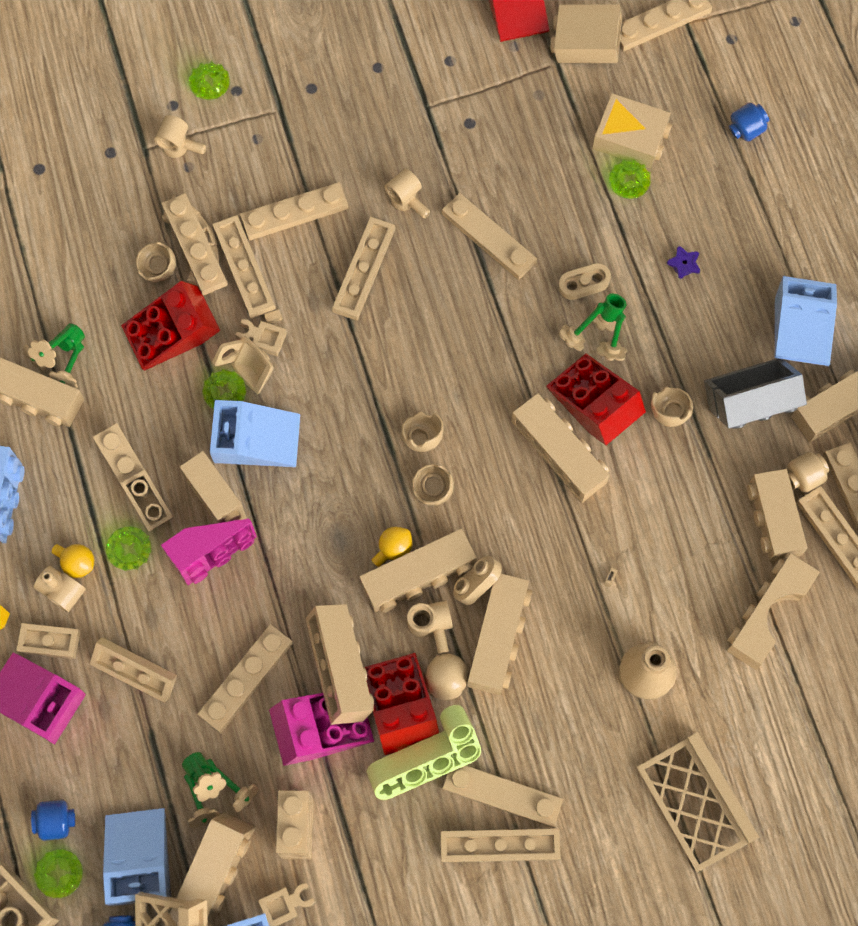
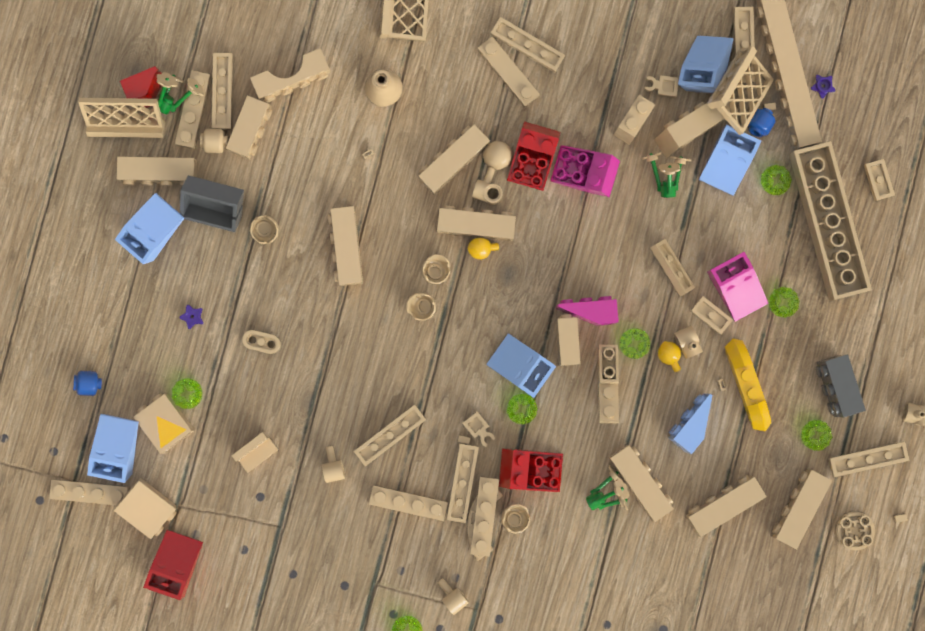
camera: 145 degrees left, 15 degrees up
blue head [31,799,76,841] -> none
tan plate [197,624,293,734] -> none
tan piece [212,336,274,394] -> none
tan brick [305,604,374,725] -> none
yellowish green beam [367,705,481,800] -> none
tan plate [442,193,537,280] -> none
tan plate [454,556,502,605] -> none
red slope [546,353,646,446] -> none
plant [559,293,627,361] -> none
none -> light blue slope [87,414,139,483]
none -> tan panel [232,432,279,473]

